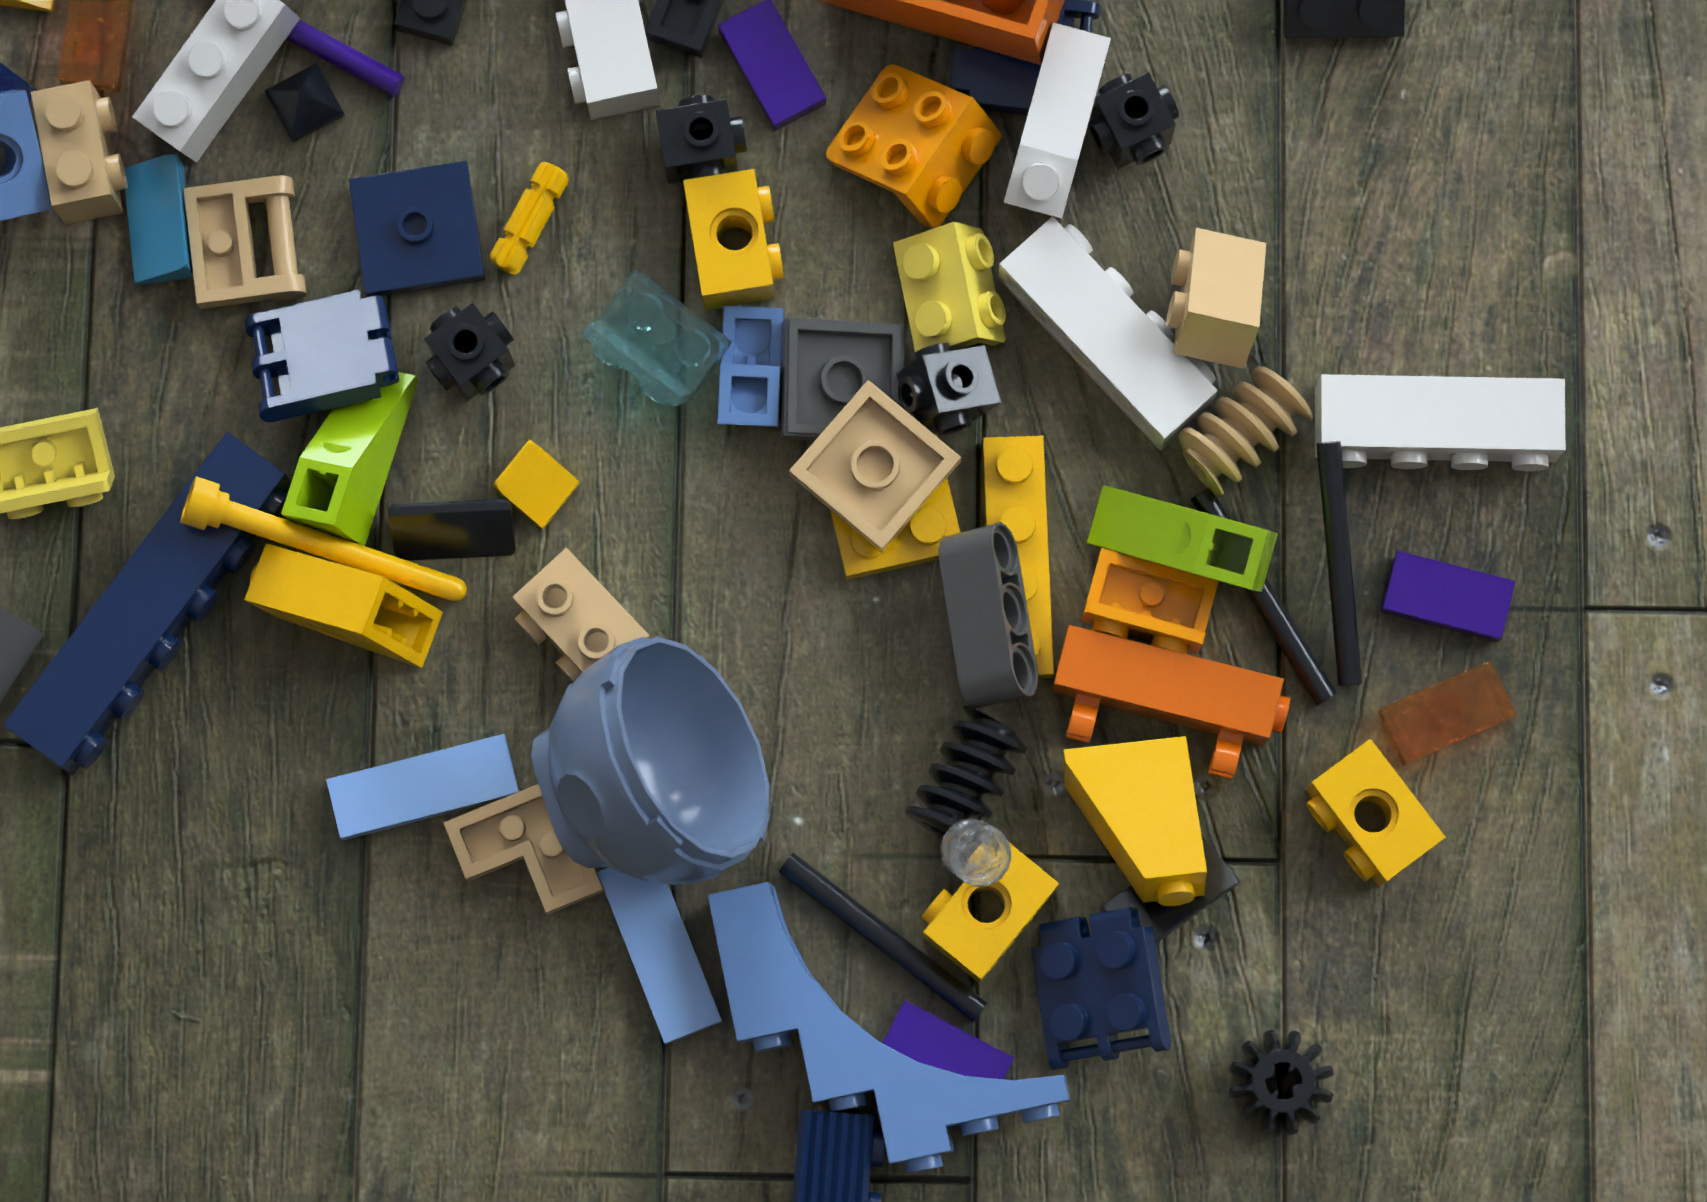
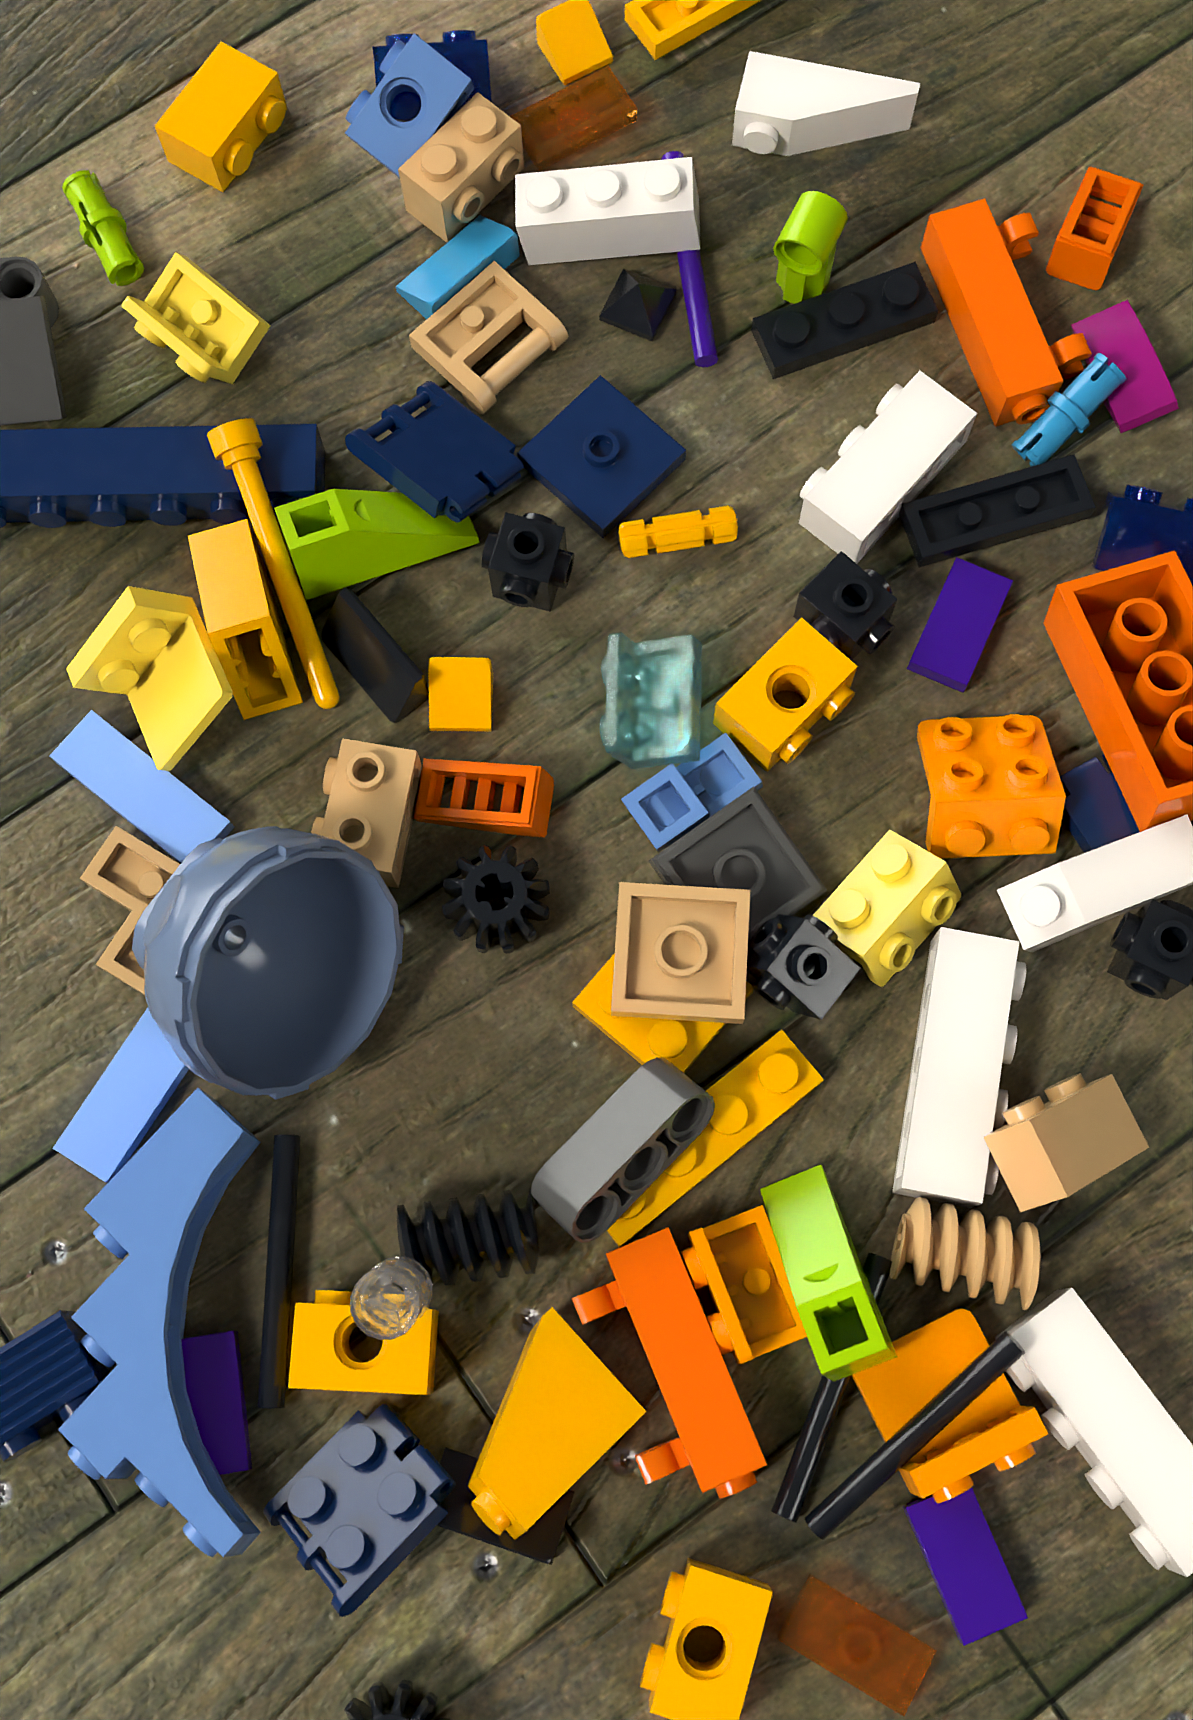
camera: 55 degrees right, 5 degrees down
none -> light yellow bracket [66,586,233,771]
none -> orange slope [414,758,554,838]
none -> black gear [442,845,550,954]
none -> light orange bracket [852,1309,1048,1503]

